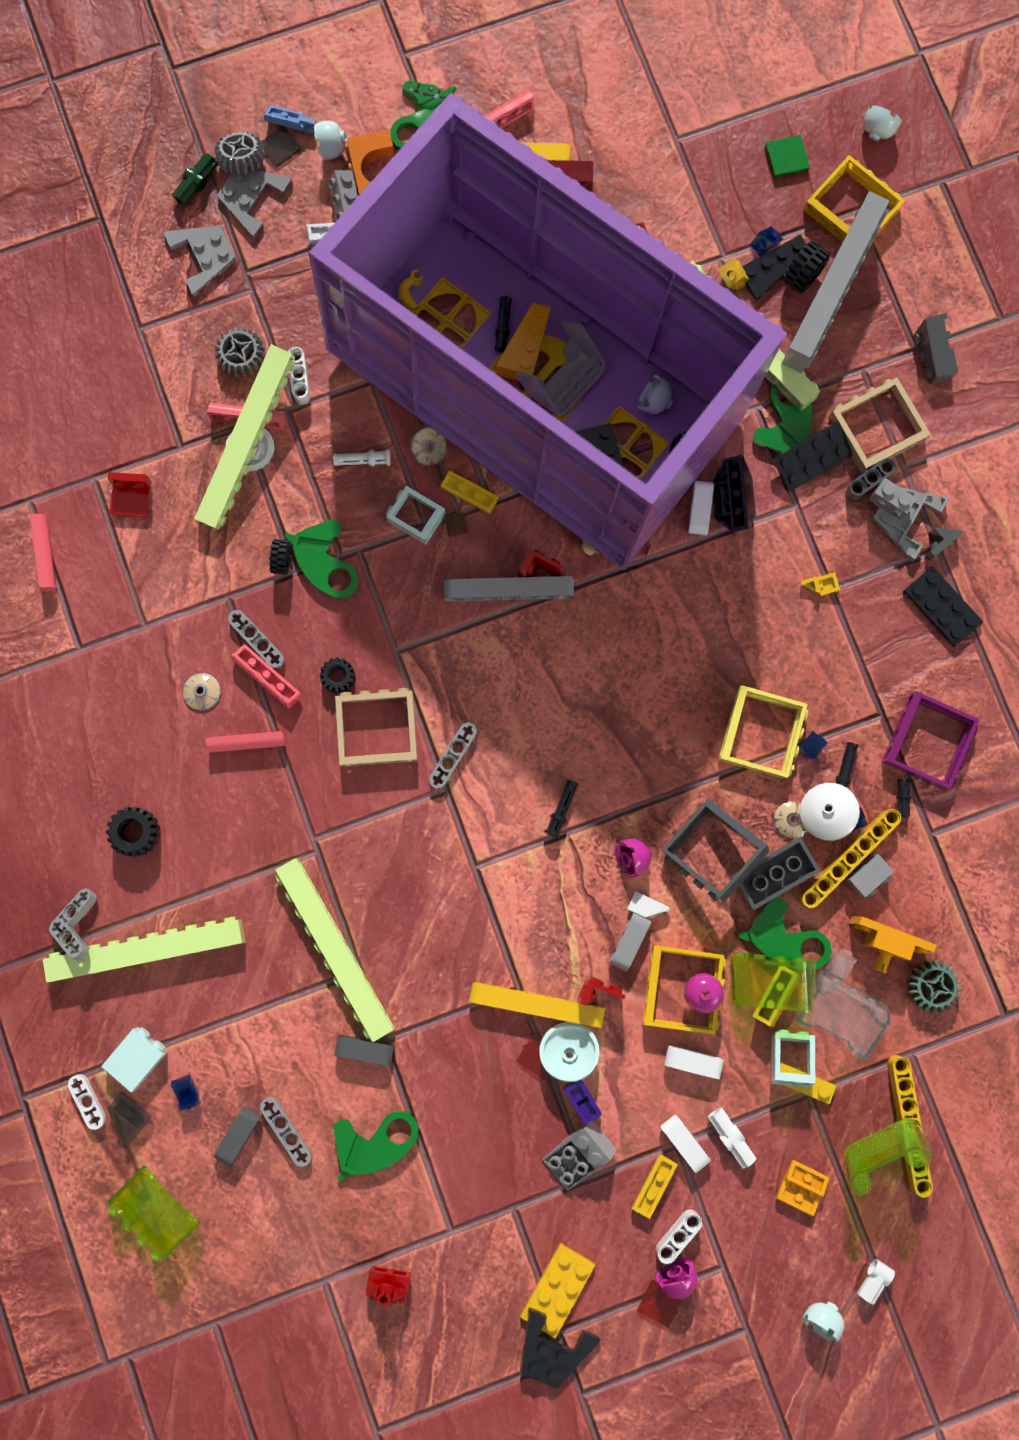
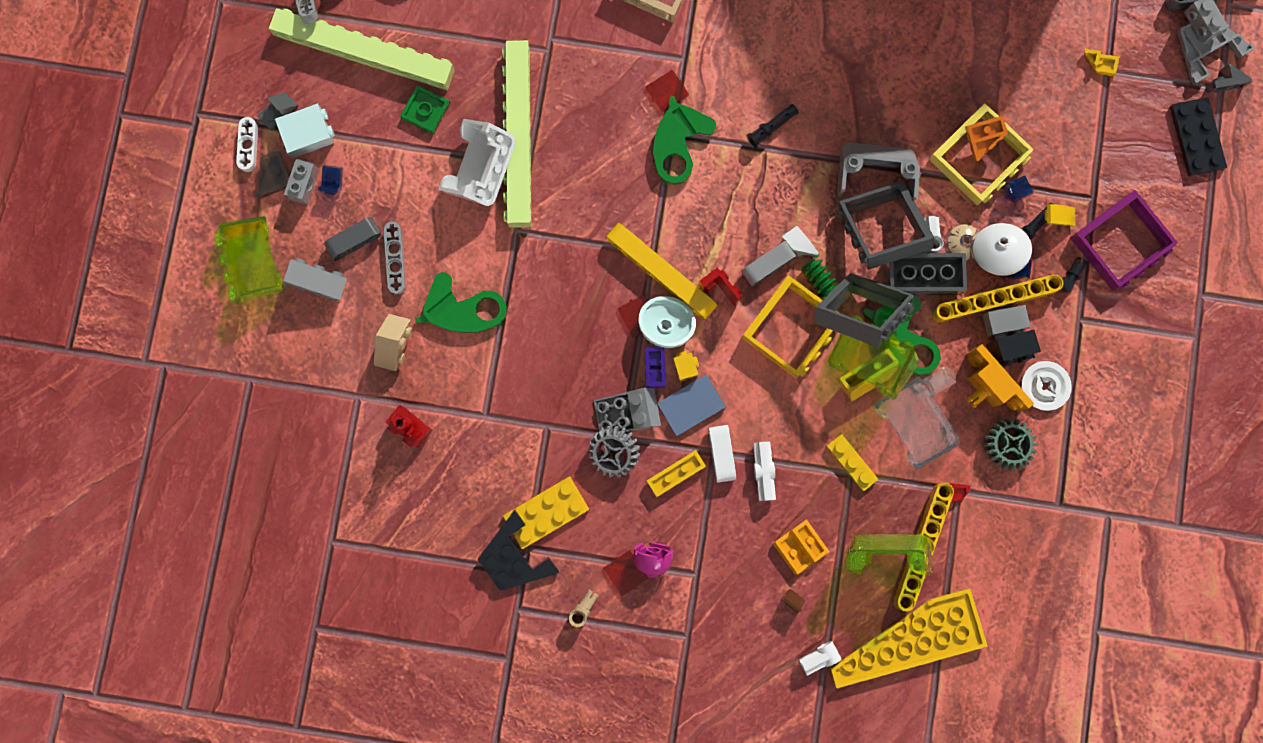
camera: 30 degrees right, 0 degrees up
dark grey beam [334,1035,394,1065] -> none
light grey beam [429,722,477,789] -> none
dark pink cylinder [615,838,652,878] -> none
white beam [656,1209,702,1264] -> none
white beam [664,1045,724,1079] -> none
dark pink cylinder [684,973,724,1014] -> none
window [771,1030,815,1088] -> none
light aqua cylinder [802,1302,844,1343] -> none
none -> dark grey slope [257,92,298,131]
none -> light grey wedge [282,258,347,302]
none -> light grey brick [284,159,319,205]
none -> tan brick [374,314,413,371]
none -> green tile [400,85,451,135]
none -> white windscreen [438,119,515,206]
none -> tan pin [569,589,599,627]
none -> light grey gear [588,426,640,478]
none -> clear red piece [645,70,689,112]
none -> green animal [653,96,716,185]
none -> sand blue tile [657,374,726,437]
none -> yellow brick [673,351,699,382]
none -> reddish brown slope [781,589,805,613]
none -> green piece [800,259,839,300]
none -> dark grey window [814,273,914,348]
none -> yellow wing [830,588,988,688]
none -> light grey windscreen [836,142,920,201]
none -> white piece [924,216,944,253]
none -> red tile [950,483,971,503]
none -> orange wing [965,116,1008,162]
none -> black brick [986,329,1041,367]
none -> white gear [1021,361,1072,411]
none -> yellow slope [1045,204,1075,227]

